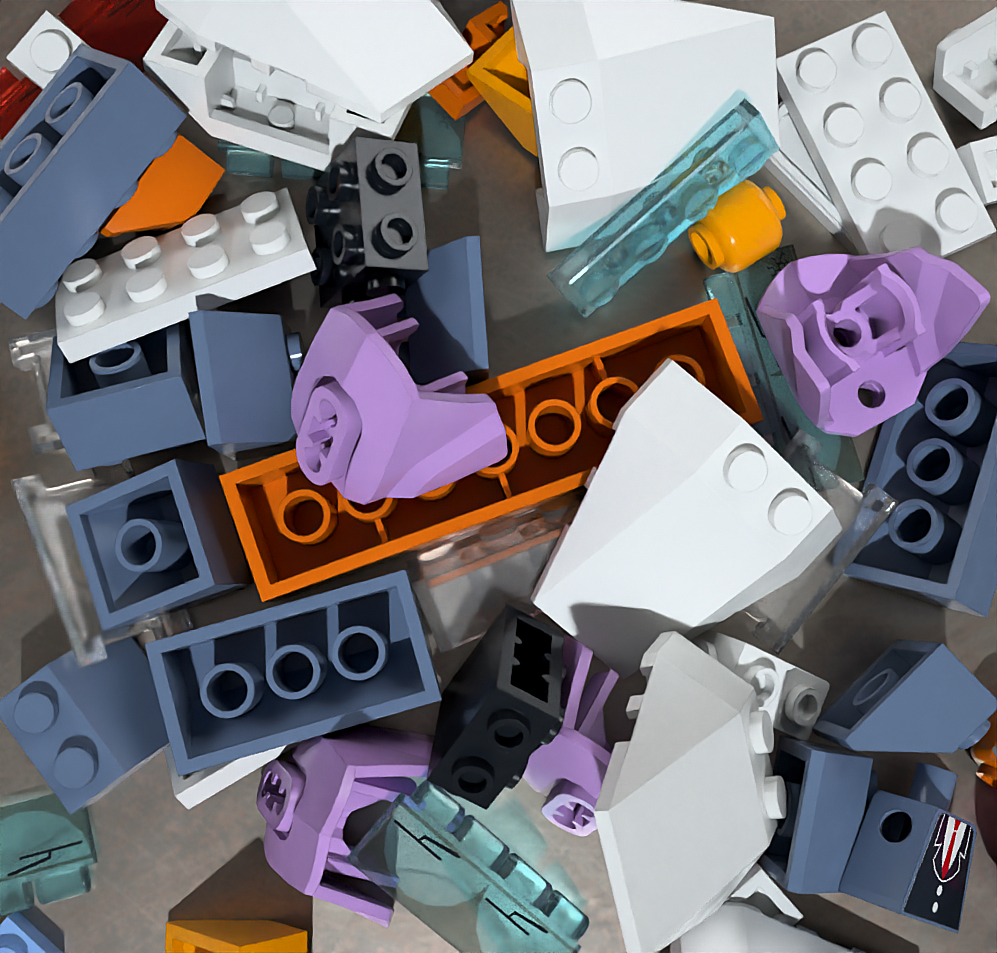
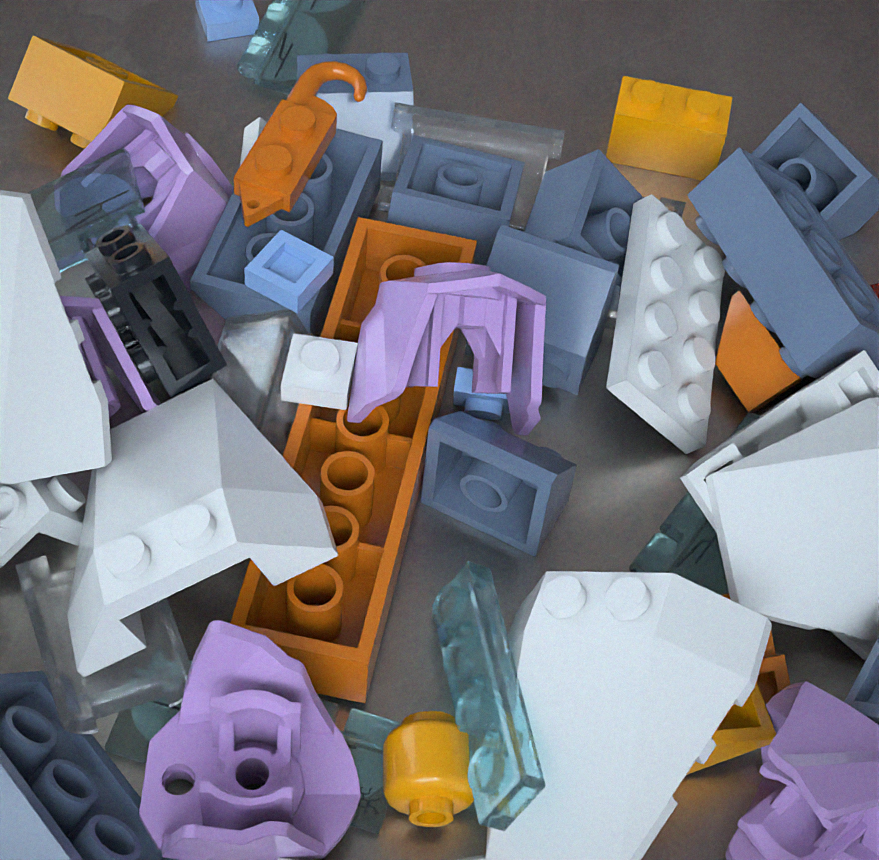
camera: 120 degrees right, 30 degrees down
black brick [305,136,429,308] -> none
none -> orange plate [233,61,367,227]
none -> light blue plate [244,230,334,314]
none -> white plate [281,333,358,410]

